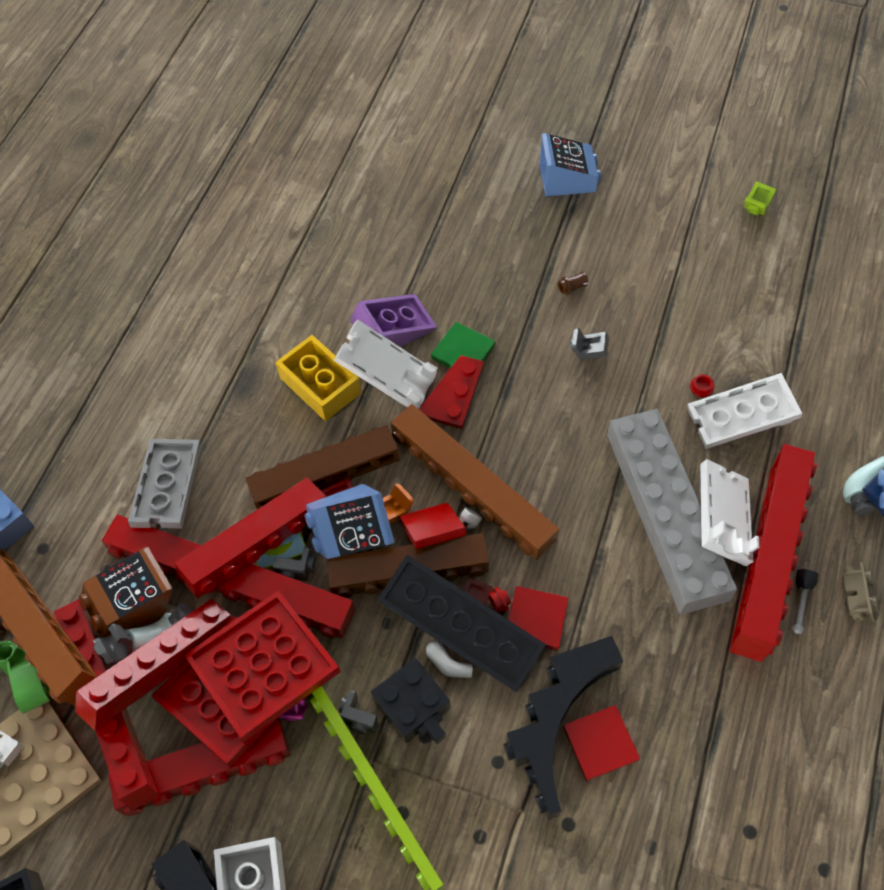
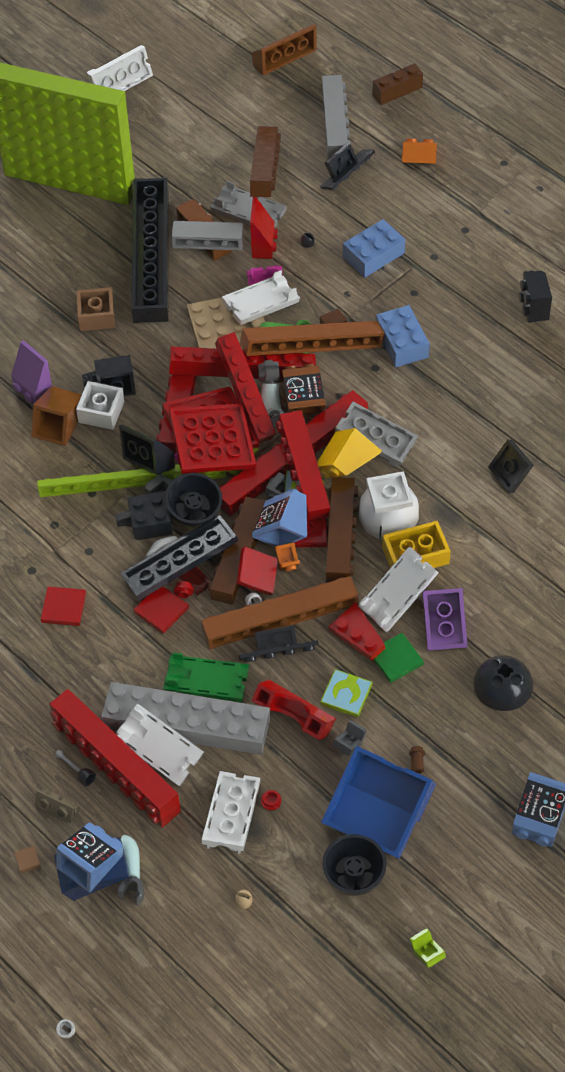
camera: 115 degrees right, 5 degrees down
black arch [503,636,623,820] -> none
none -> black slope [119,424,175,475]
none -> green piece [163,652,249,703]
none -> black piece [165,473,222,526]
none -> tan hinge [235,890,252,909]
none -> black bracket [239,625,319,662]
none -> red arch [251,679,336,740]
none -> yellow slope [317,428,382,479]
none -> tile [320,669,373,718]
none -> blue piece [321,746,436,859]
none -> black piece [322,834,386,896]
none -> white plate [359,471,419,540]
none -> black piece [473,655,533,711]
none -> black tile [488,439,534,493]

